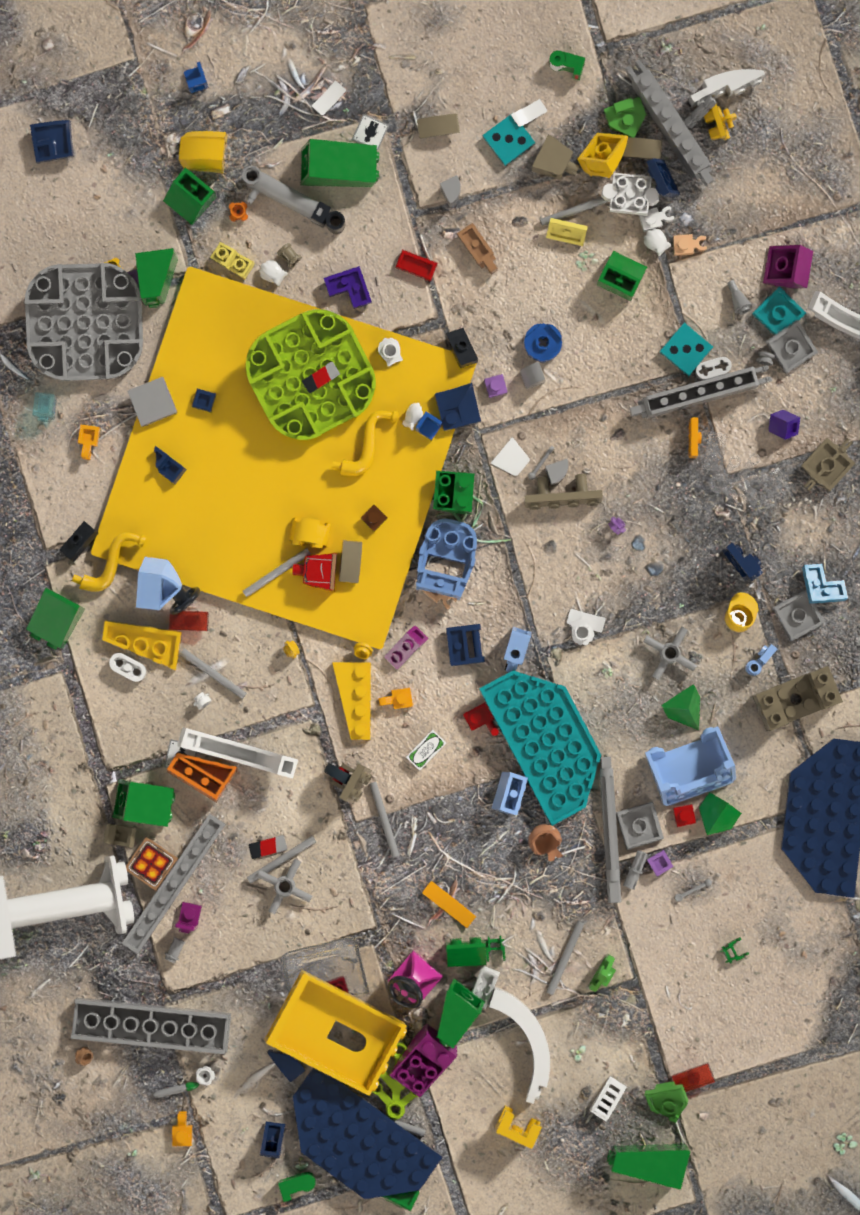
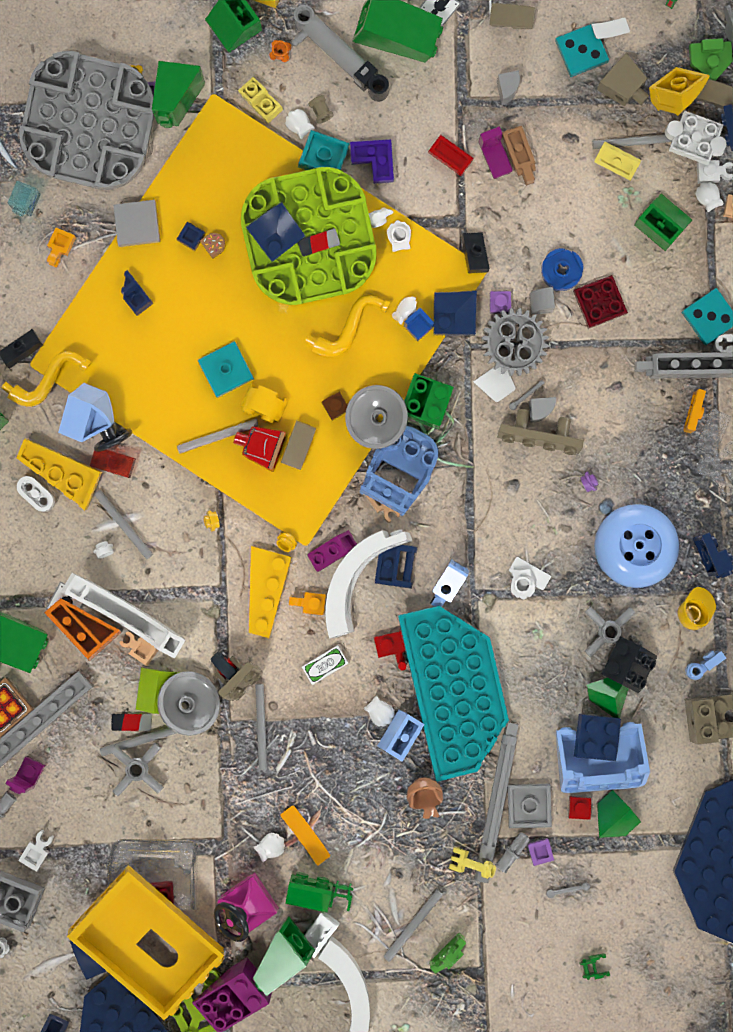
camera: 15 degrees right, 0 degrees up
none -> white plate [19,830,54,872]
none -> light nougat plate [119,632,158,666]
none -> lime slope [135,667,180,714]
none -> light grey dish [157,671,220,736]
none -> teal plate [198,341,254,398]
none -> medium nougat tile [200,233,225,259]
none -> dark blue plate [246,202,305,262]
none -> white animal [253,833,285,862]
none -> teal tile [298,130,350,170]
none -> white arch [325,530,412,638]
none -> light grey dish [345,385,408,449]
none -> white animal [364,696,394,727]
none -> white animal [369,207,393,228]
none -> light yellow hinge [449,847,496,879]
none -> magenta bracket [478,126,512,179]
none -> light grey gear [481,308,549,376]
none -> dark red tile [573,275,628,329]
none -> dark blue plate [574,714,621,761]
none -> light blue brick [594,504,679,588]
none -> black bracket [601,636,657,693]

